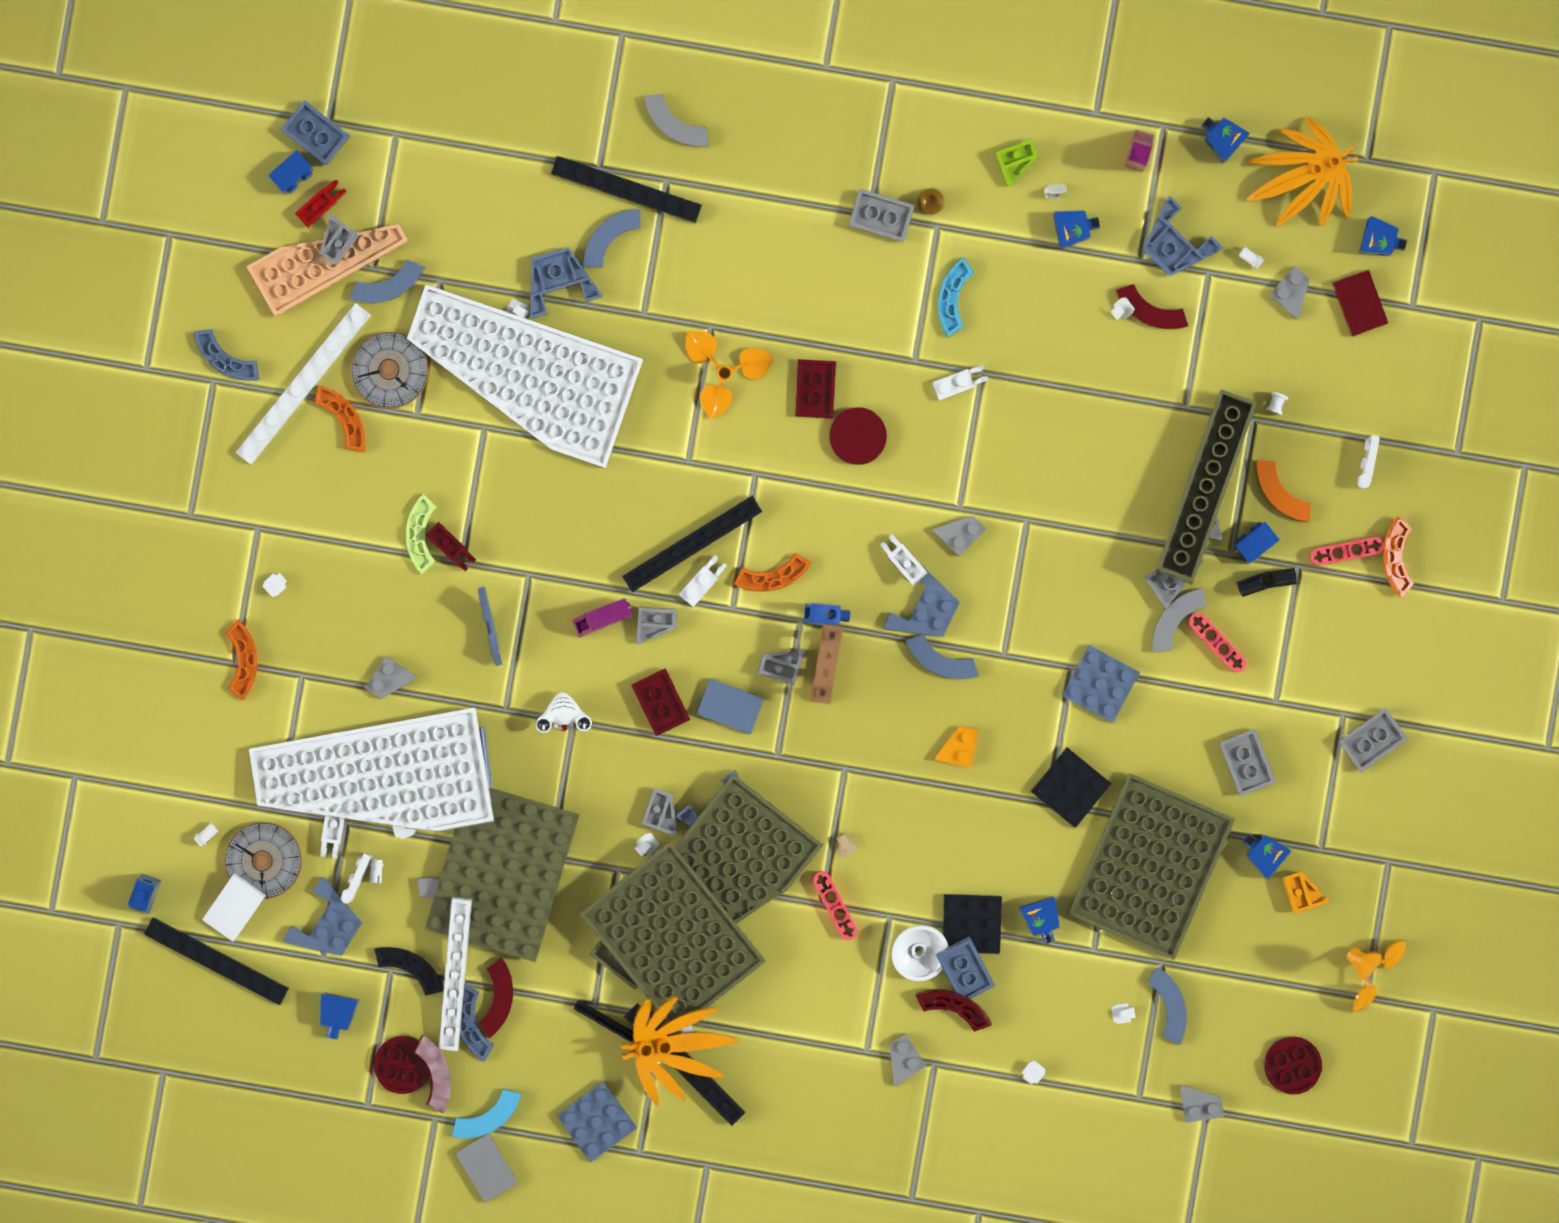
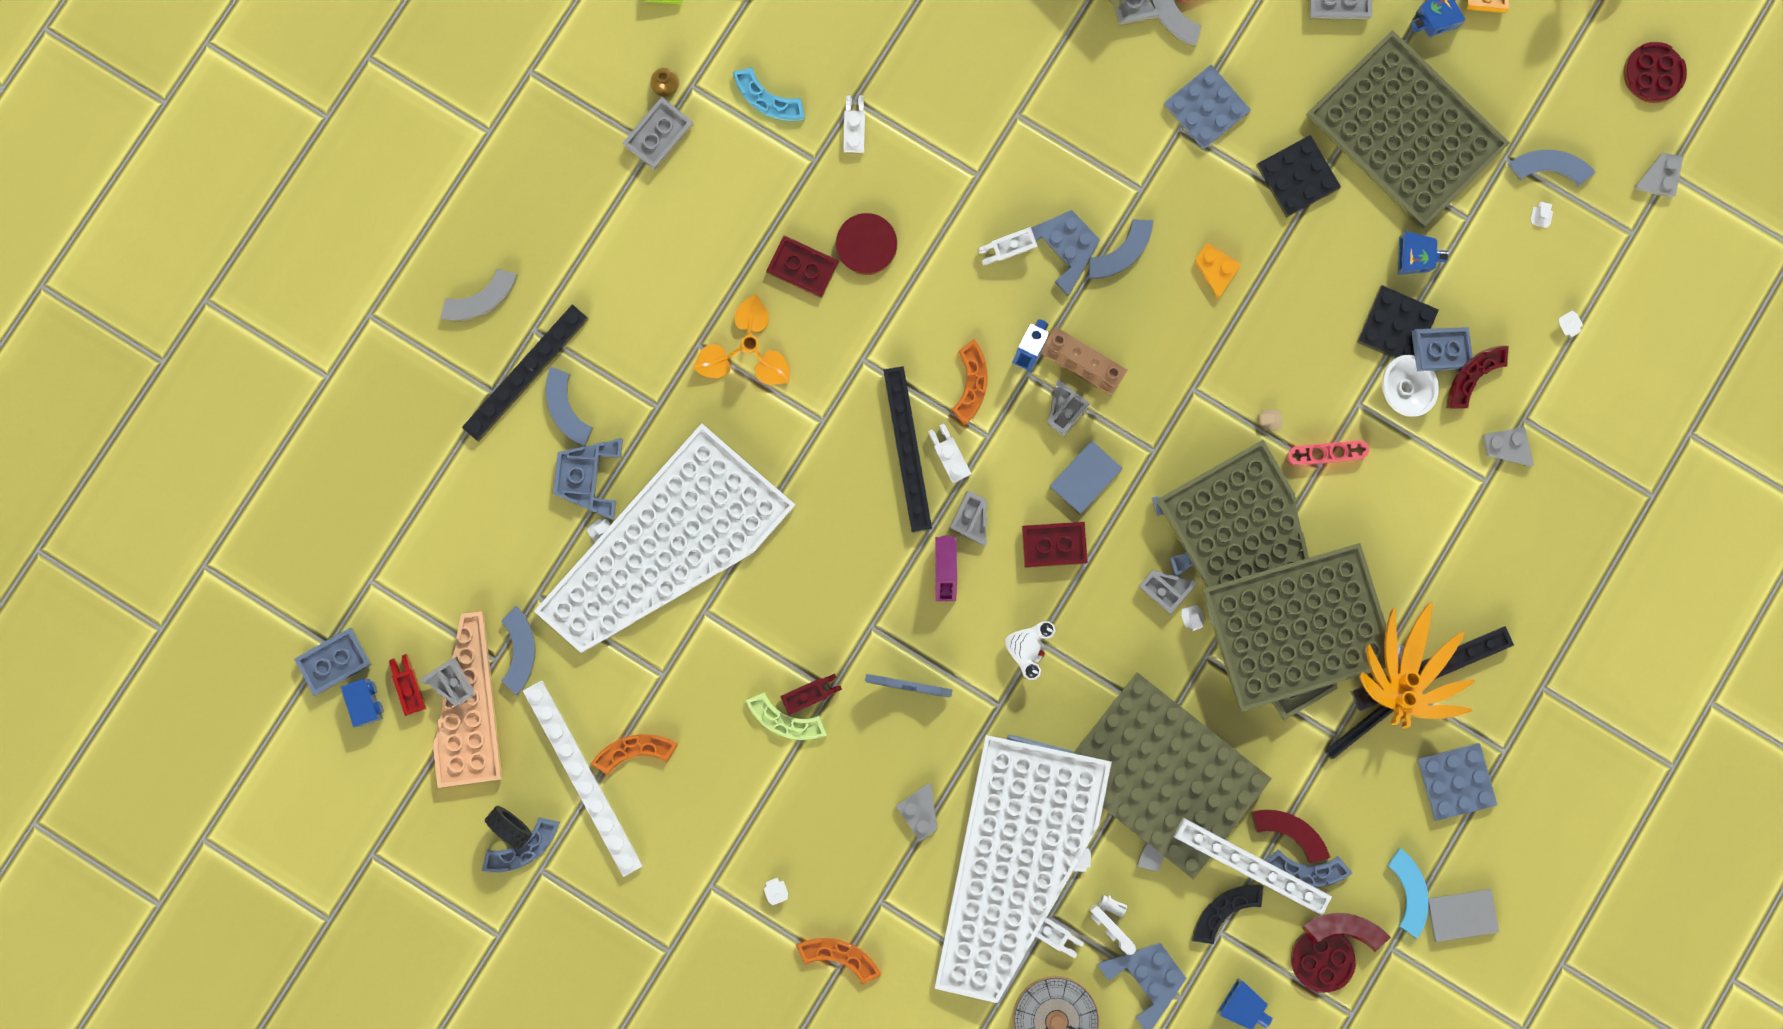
camera: 75 degrees left, 5 degrees down
light grey dish [351,332,429,409] -> none
light grey wing [933,516,986,556] -> none
none -> black tyre [485,806,532,849]

